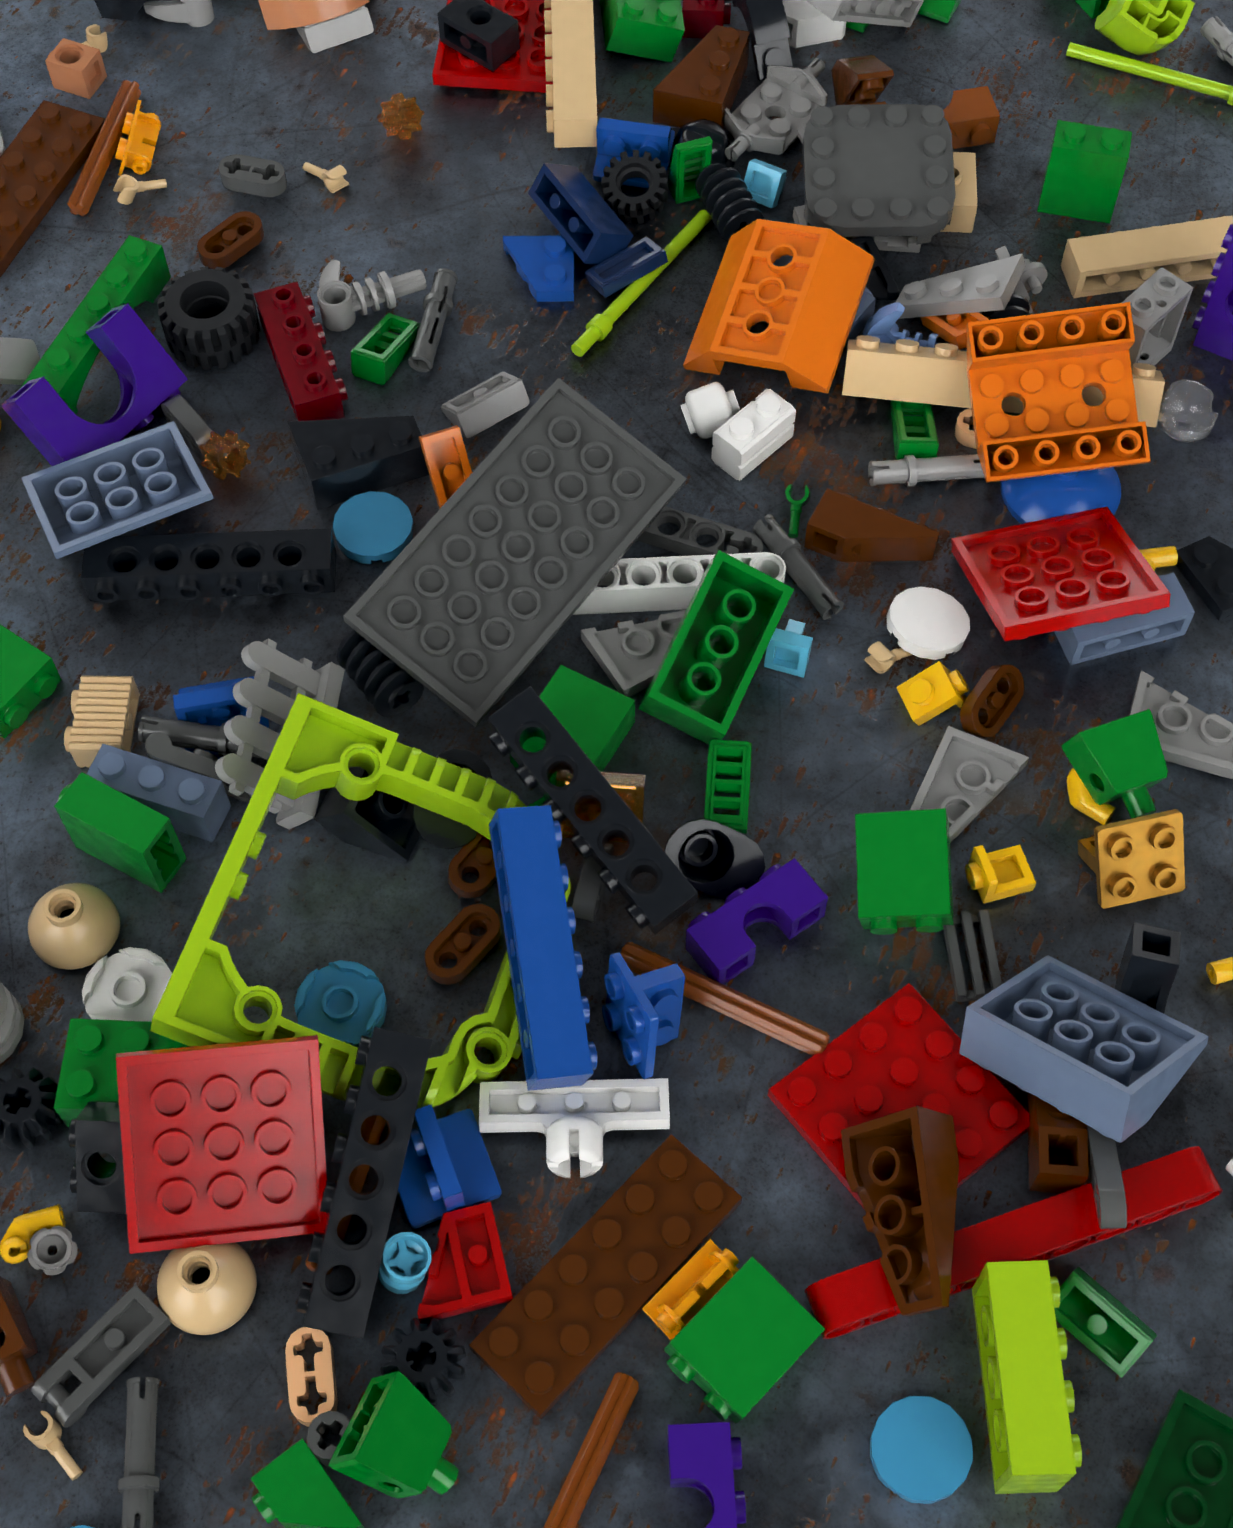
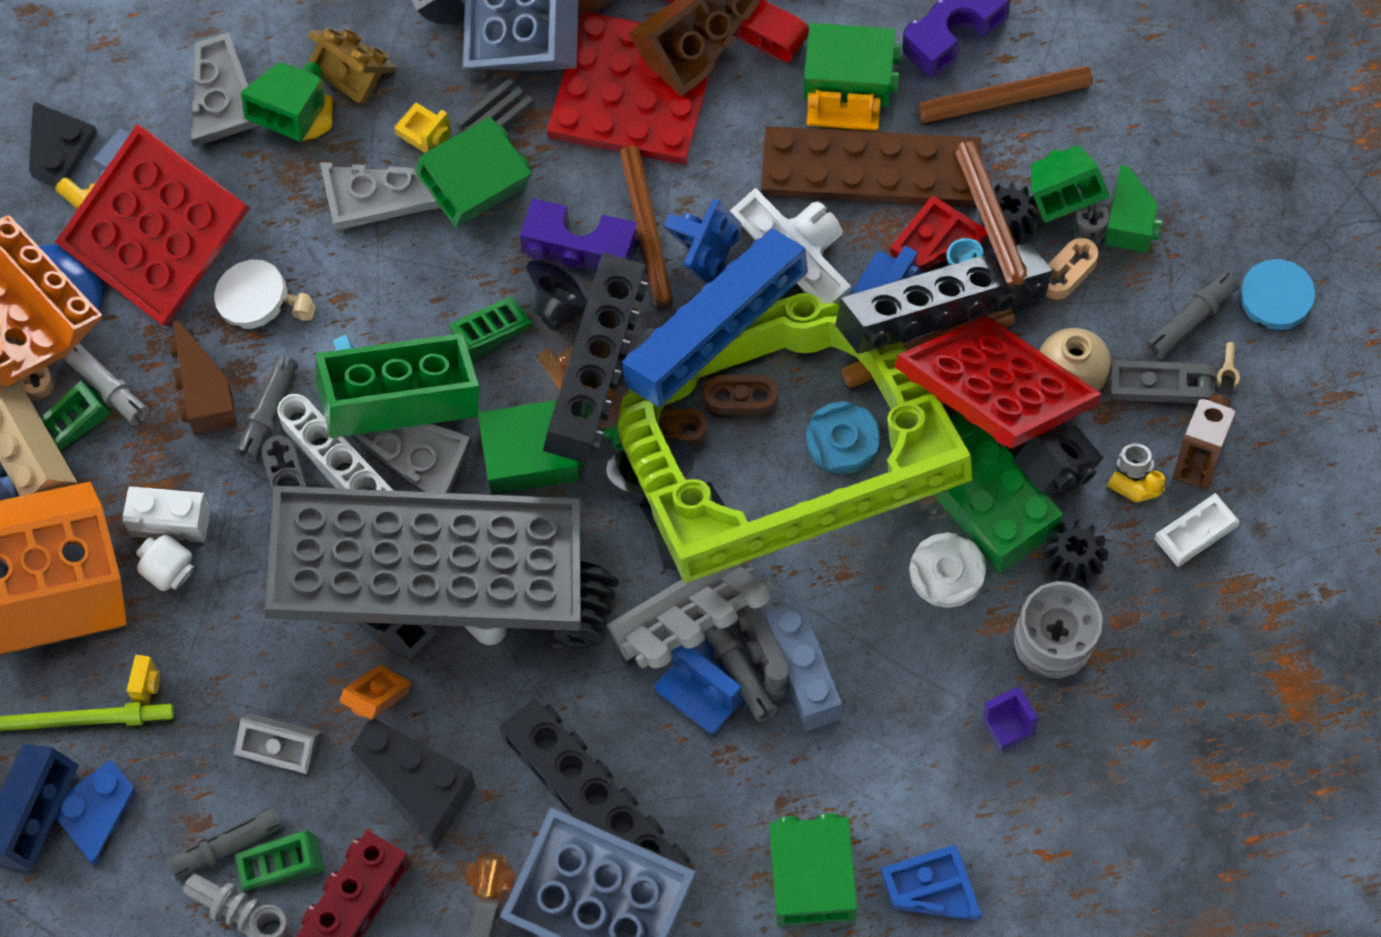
camera: 125 degrees left, 5 degrees up
tan piece [28,883,120,970] -> none
green brick [54,772,187,893] -> none
tan brick [64,675,140,768] -> none
dark azure tile [333,491,414,564] -> none
dark blue tile [585,237,668,298] -> none
green hand [785,484,811,538] -> none
yellow bracket [896,661,970,726] -> none
reddish brown plate [960,664,1024,737] -> none
none -> yellow plate [127,655,160,705]
none -> axle [956,141,1027,286]

